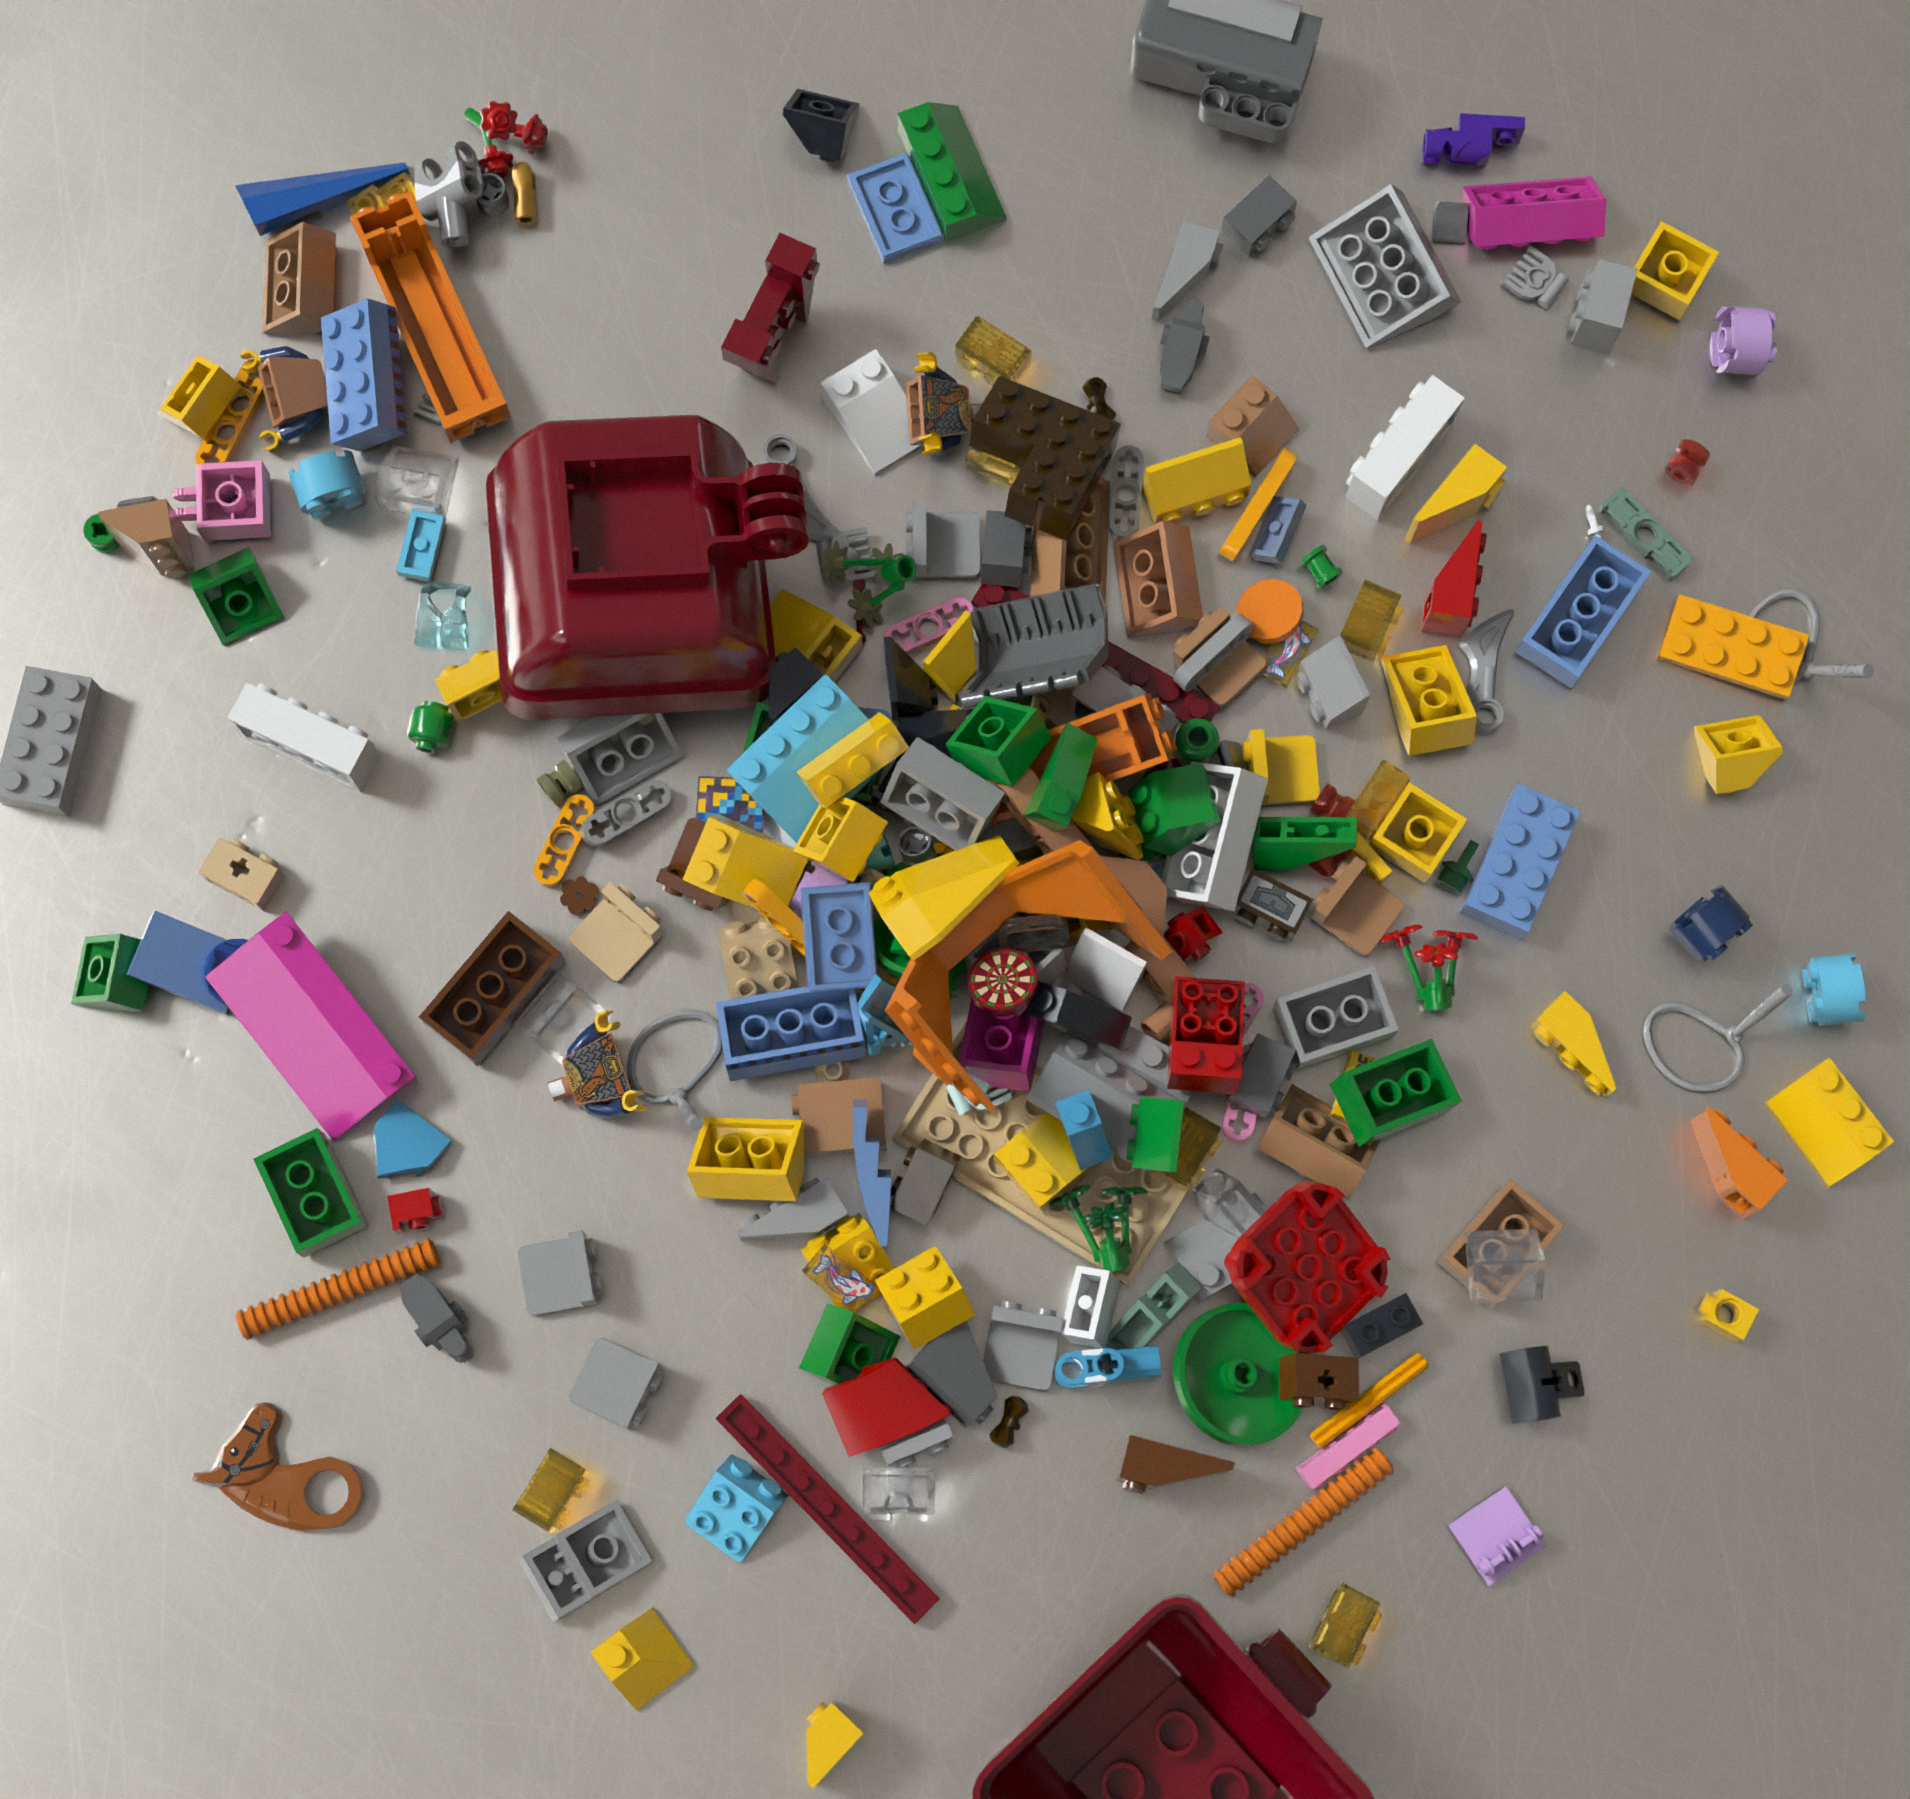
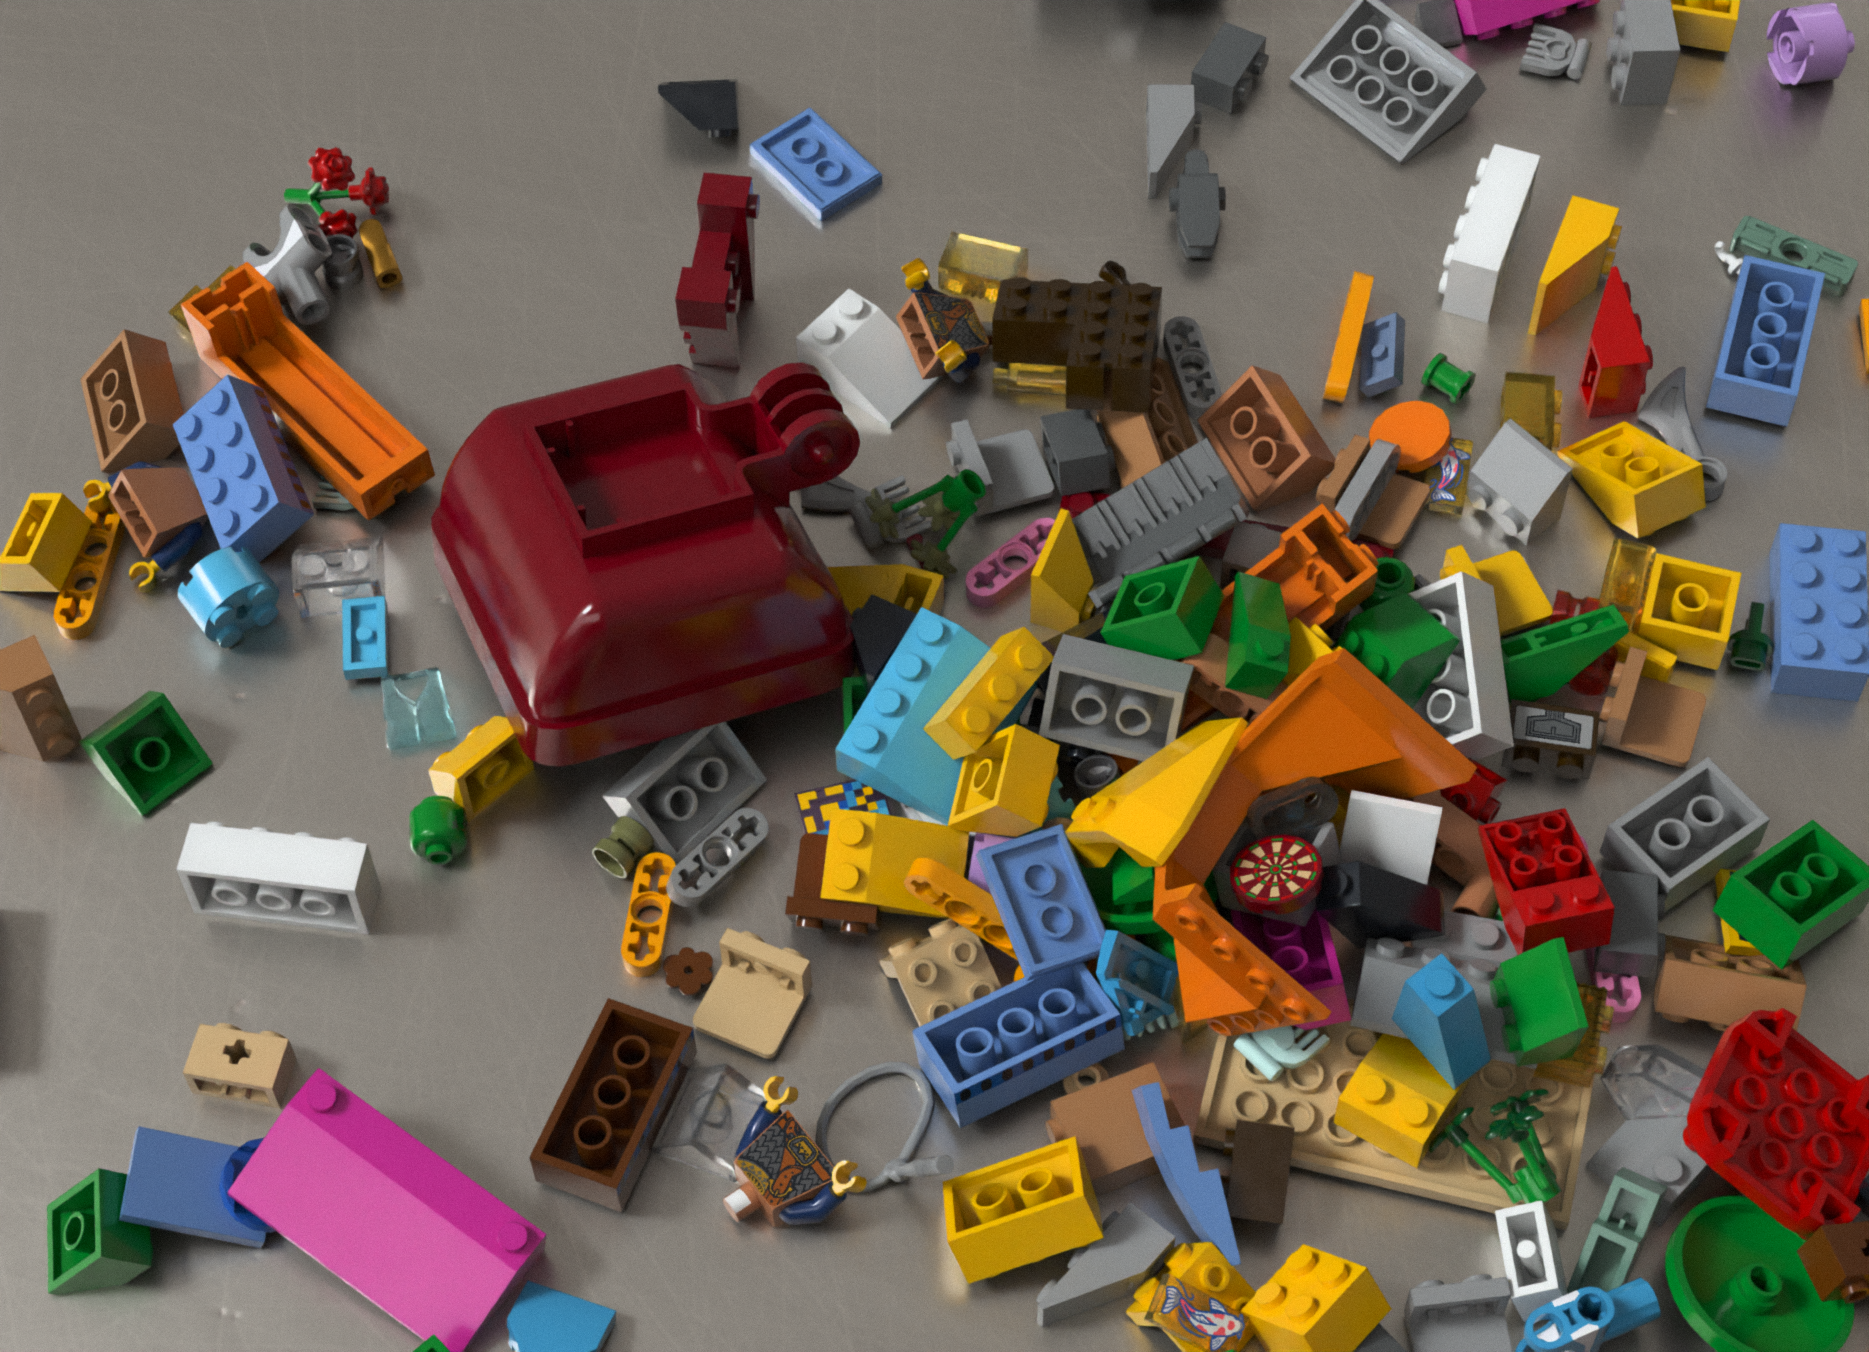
camera: 15 degrees left, 20 degrees down
bright pink hinge [173,460,271,541] -> none
blue wedge [235,162,410,236] -> none
black slope [884,636,938,721] -> none
green slope [897,102,1006,242] -> none
yellow slope [1142,437,1251,524] -> none
medium nougat slope [1206,375,1299,477] -> none
plant [1380,924,1478,1010] -> none
clear red wheel [1664,439,1710,486] -> none

